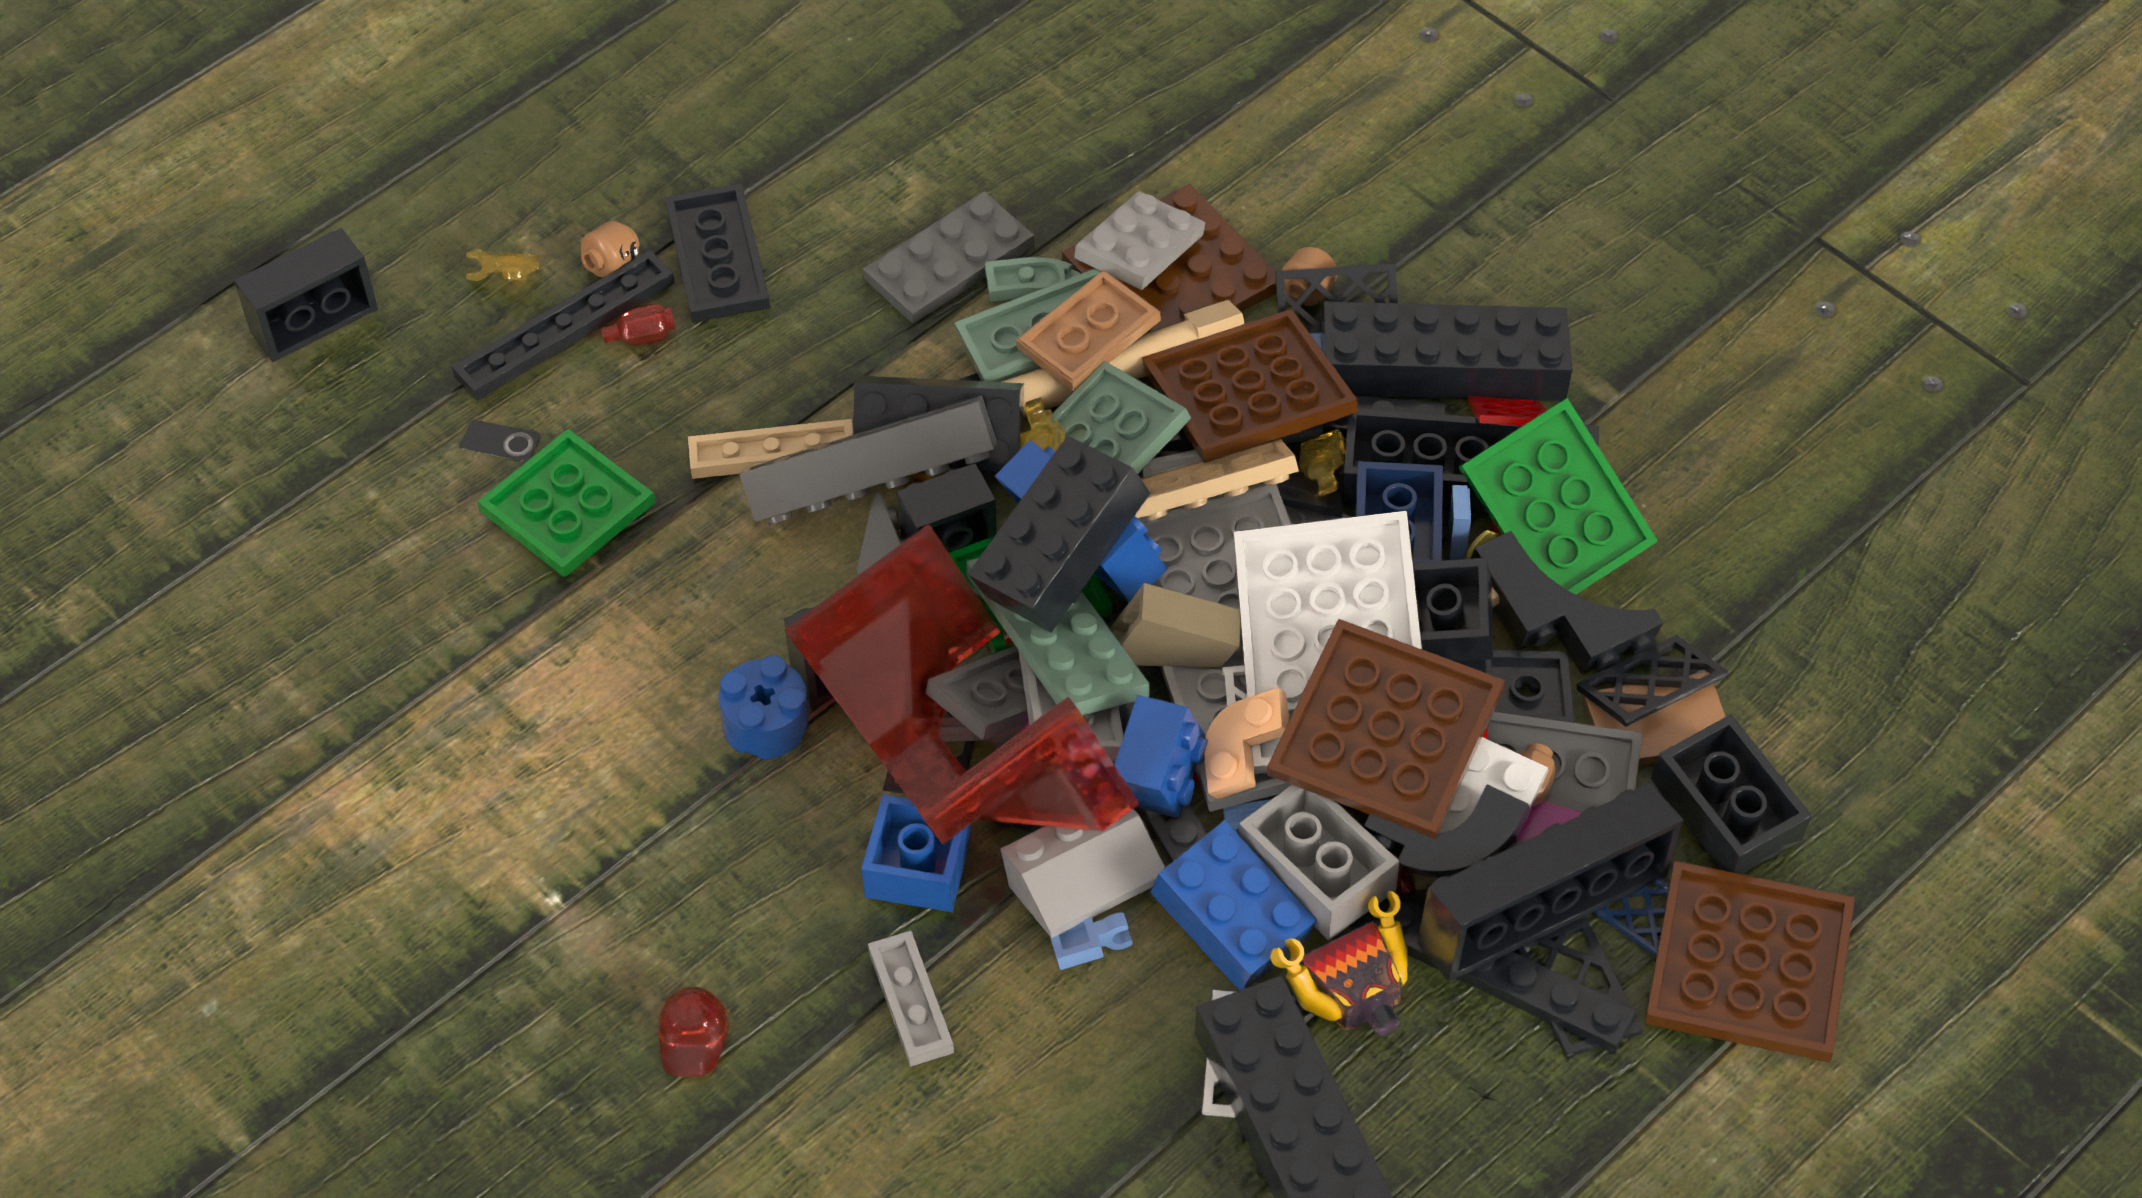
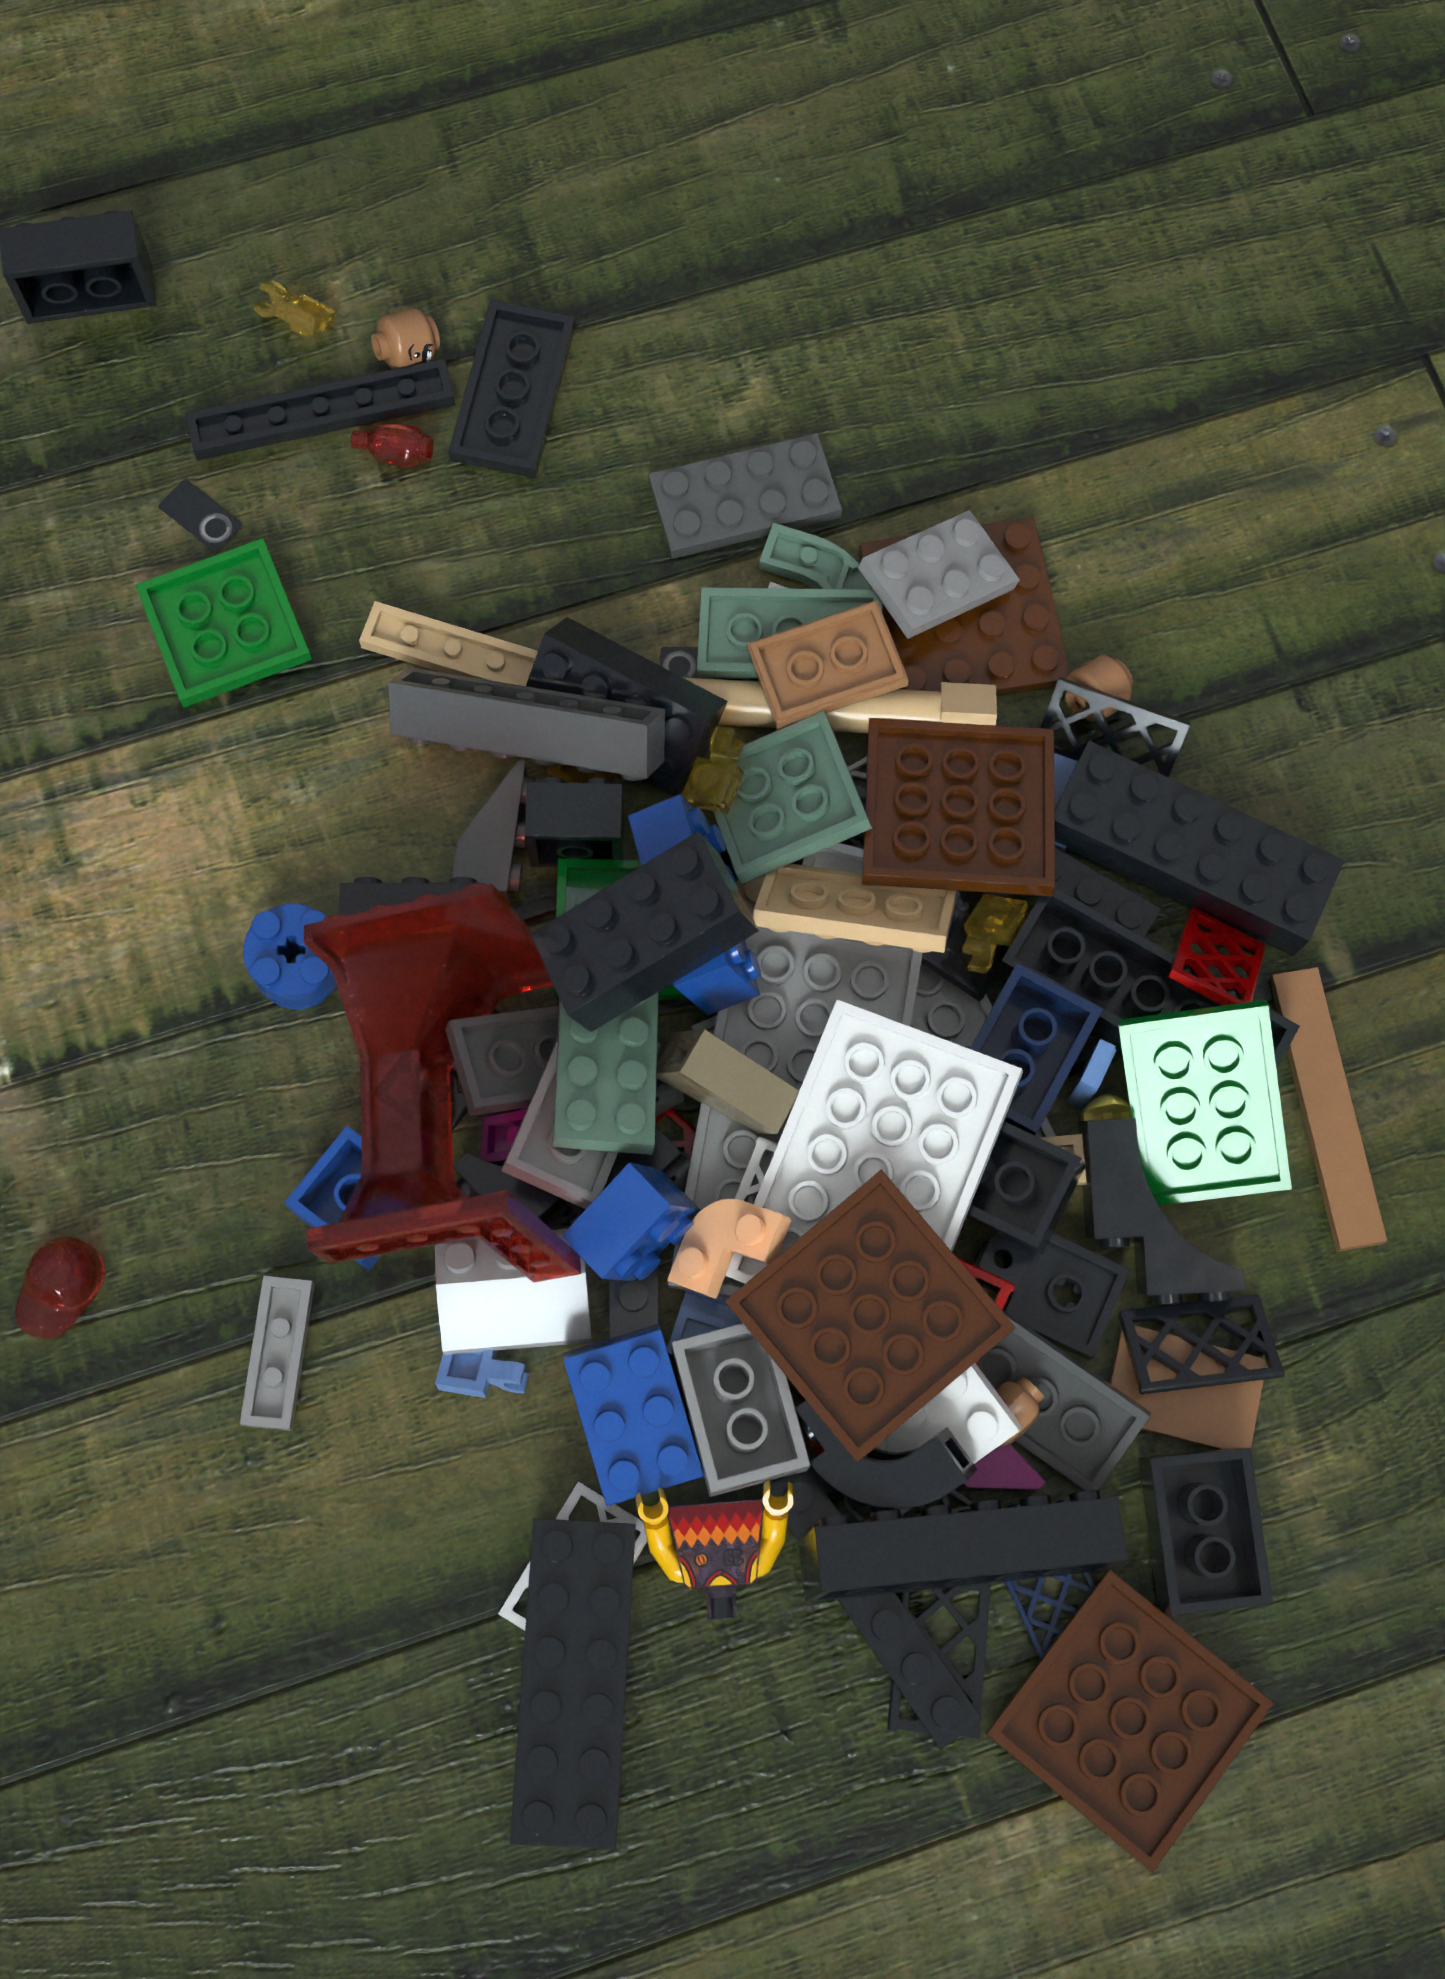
camera: 20 degrees right, 20 degrees up
none -> medium nougat tile [1269,967,1387,1252]

